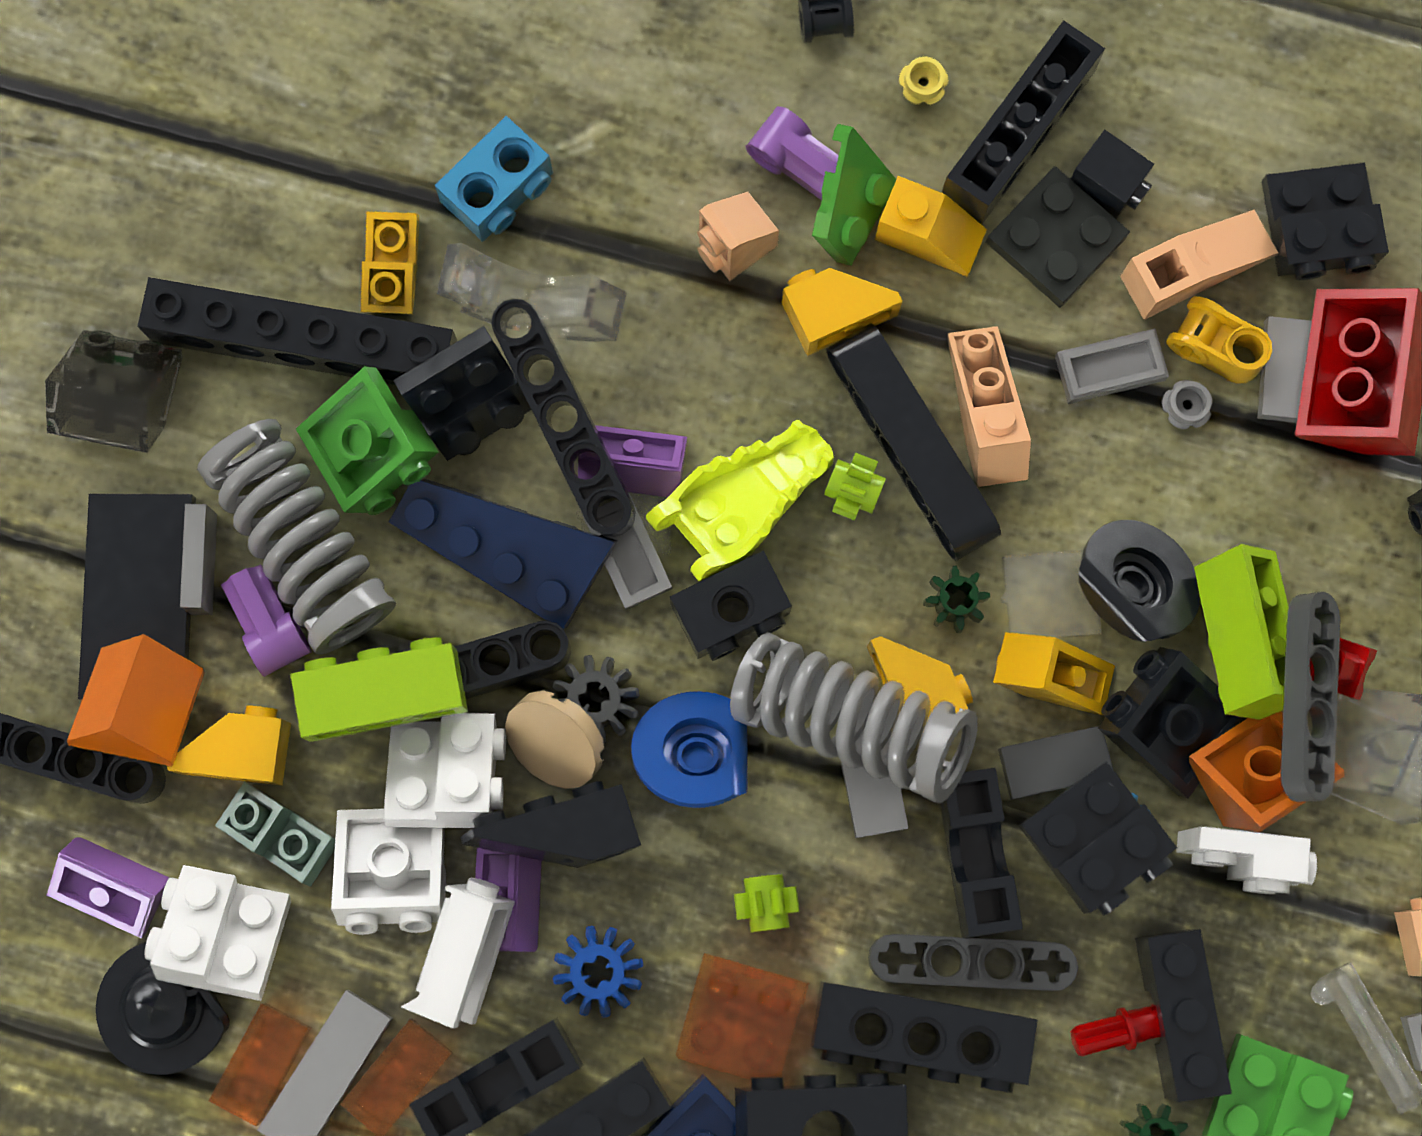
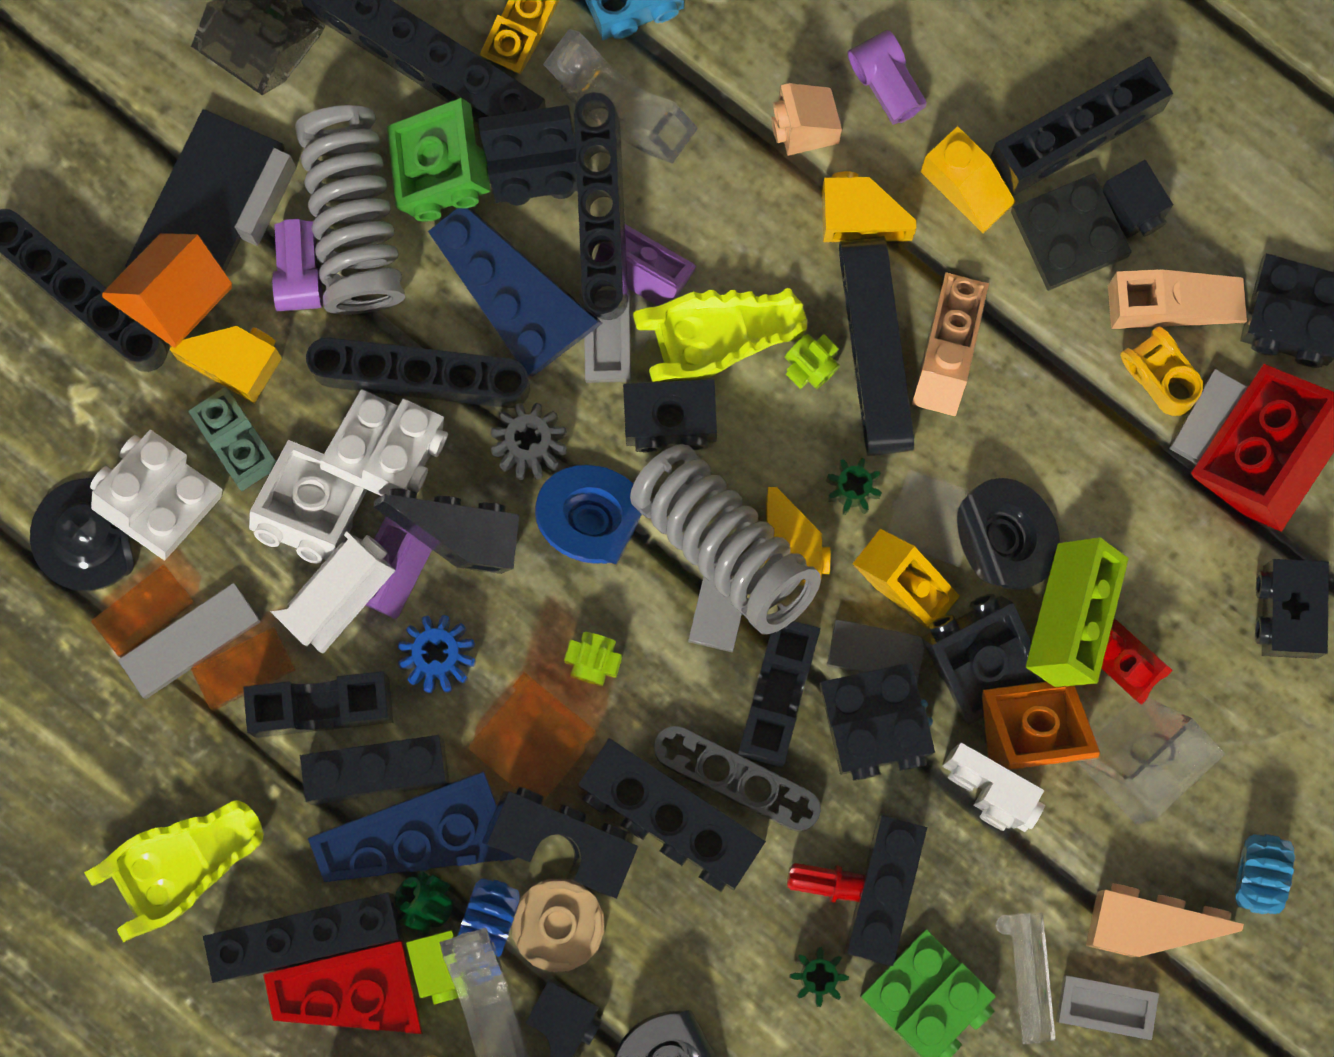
camera: 25 degrees right, 0 degrees up
medium lavender slope [47,837,169,939] -> none
lime brick [290,637,468,742] -> none
tan tile [505,691,604,789] -> none
bright green wing [812,124,897,266] -> none
light yellow plate [899,57,948,105] -> none
light grey tile [1055,329,1169,404] -> none
light grey plate [1162,380,1213,430] -> none
dark grey beam [1281,592,1340,802] -> none

